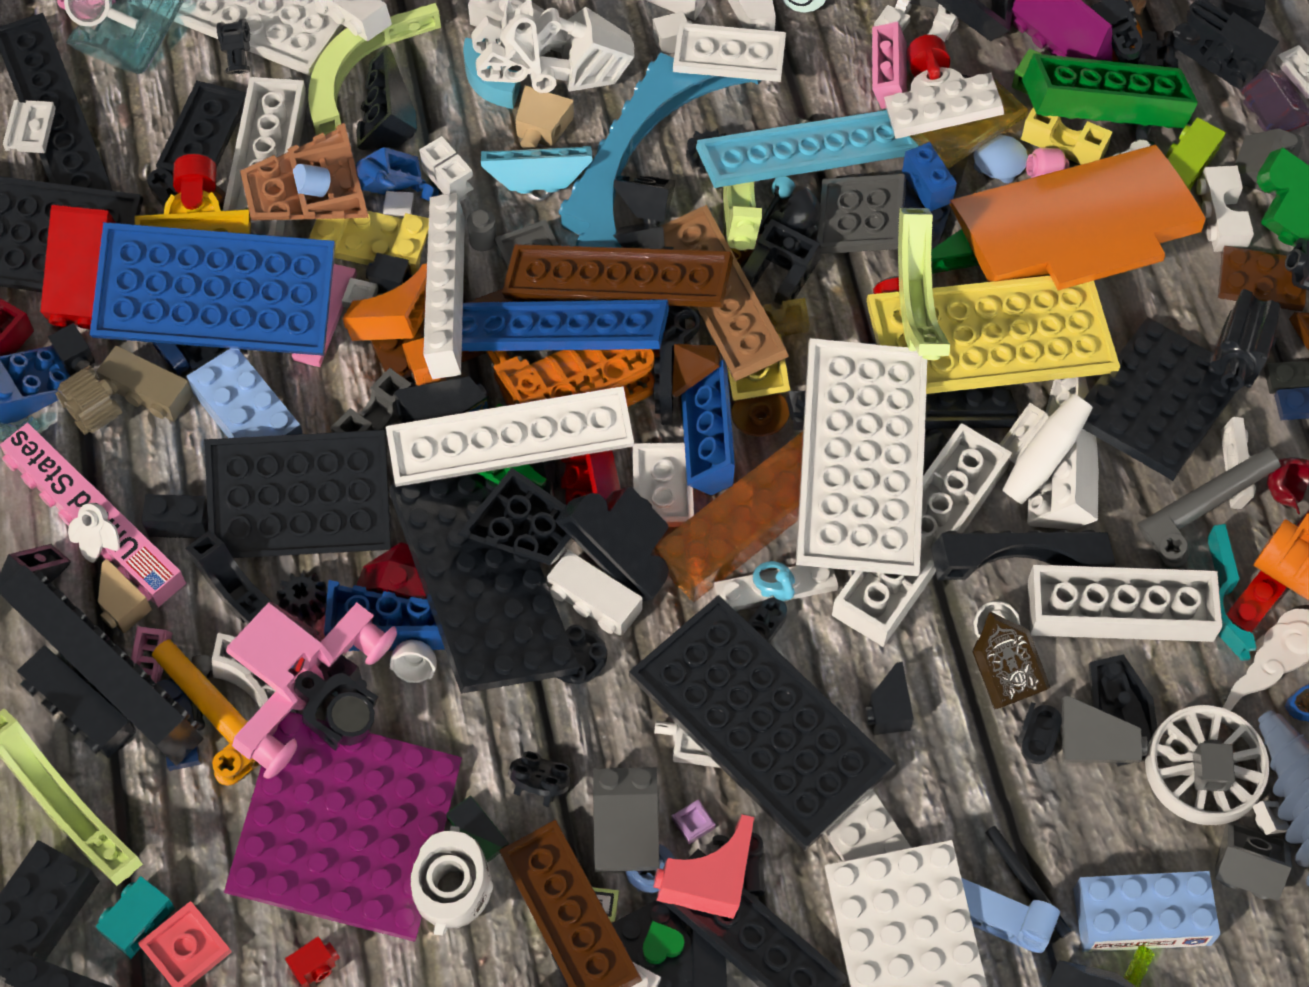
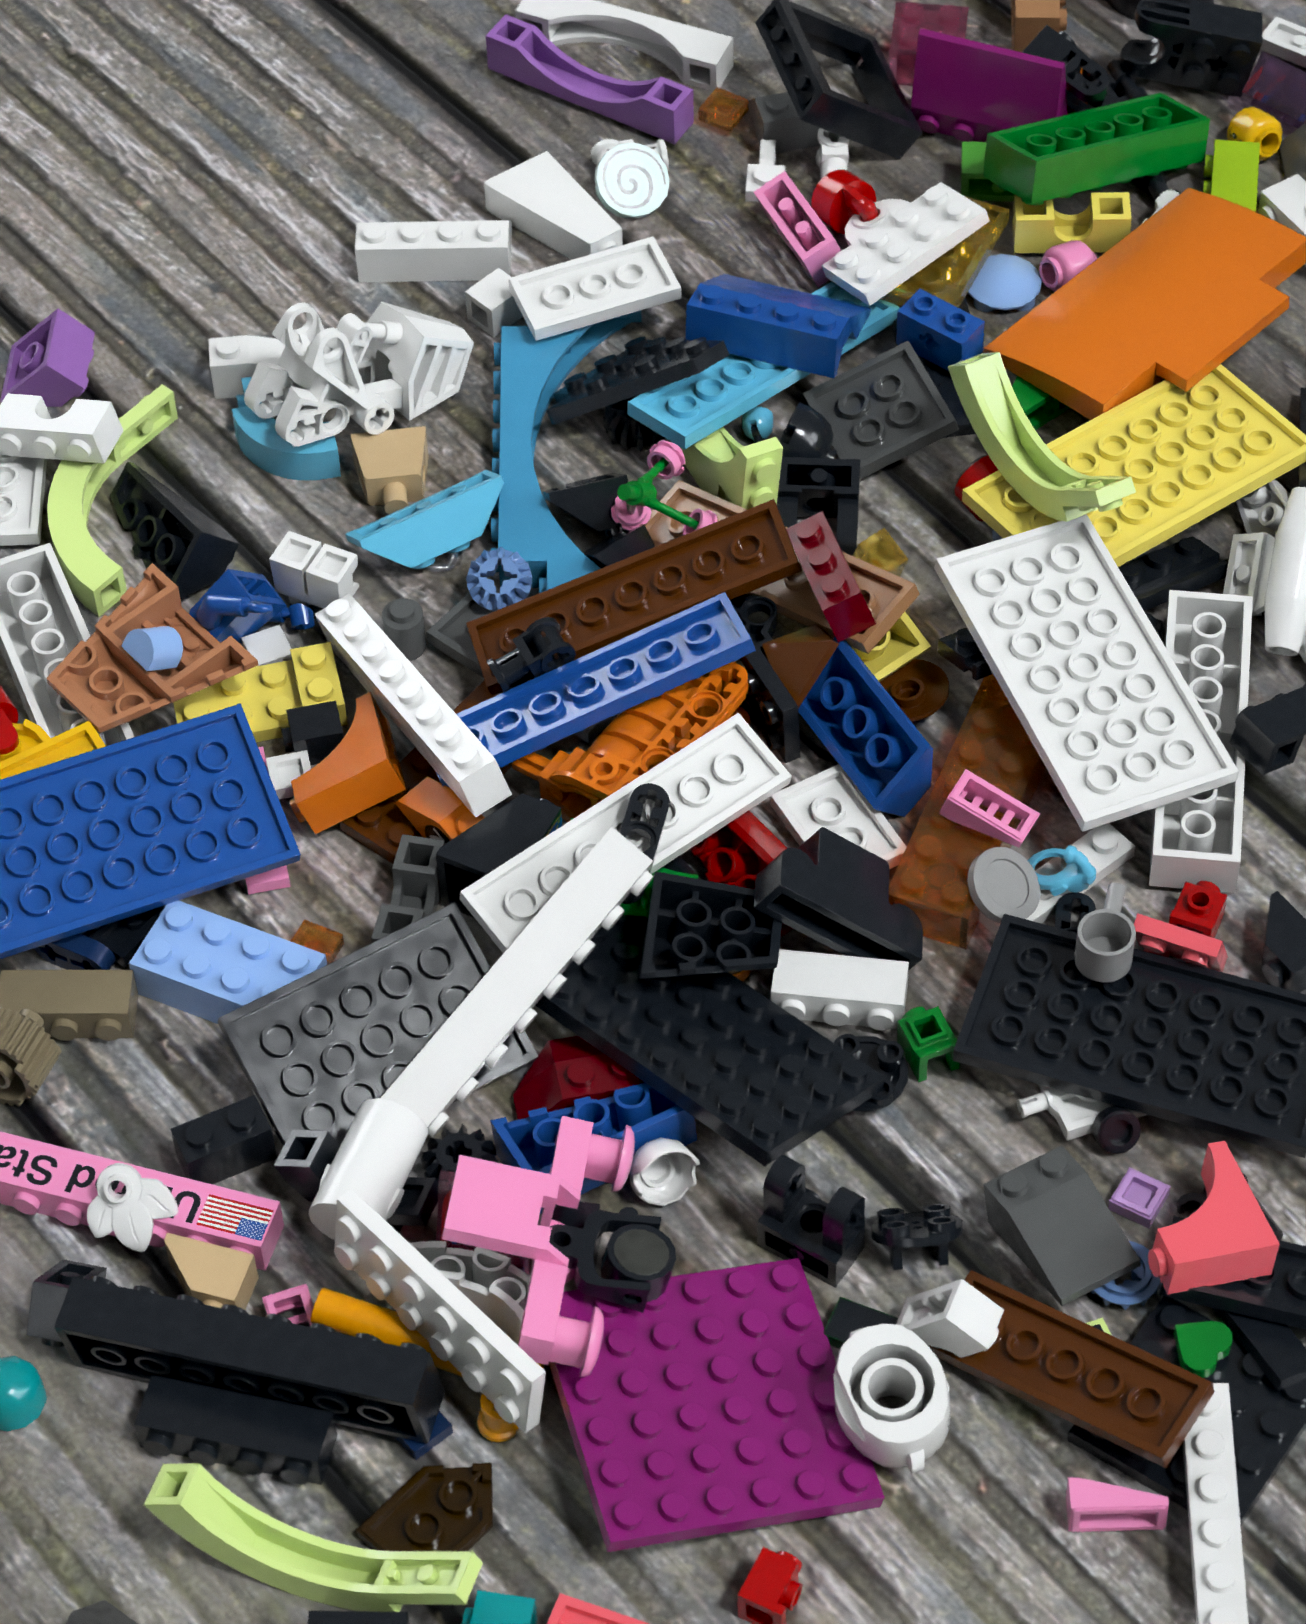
camera: 25 degrees left, 10 degrees down
none -> clear orange plate [291,919,344,965]
none -> white piece [308,1098,428,1240]
none -> white plate [334,1189,546,1434]
none -> dark brown tile [356,1463,493,1551]
none -> white brick [381,826,654,1138]
none -> medium blue gear [466,546,532,611]
none -> black connector [486,617,576,692]
none -> black wing [546,336,730,424]
none -> plant [611,440,717,535]
none -> black beam [620,783,670,904]
none -> blue piece [685,274,871,378]
none -> black brick [757,1155,865,1288]
none -> dark red brick [786,511,876,643]
none -> white arch [896,1279,1004,1358]
none -> green window [897,1006,960,1083]
none -> bright pink slope [939,769,1040,848]
none -> light grey piece [968,847,1040,923]
none -> light grey piece [1074,883,1136,982]
none -> black tile [1093,1106,1141,1154]
none -> coral plate [1134,913,1228,972]
none -> red brick [1169,881,1227,938]
none -> yellow head [1226,107,1282,162]

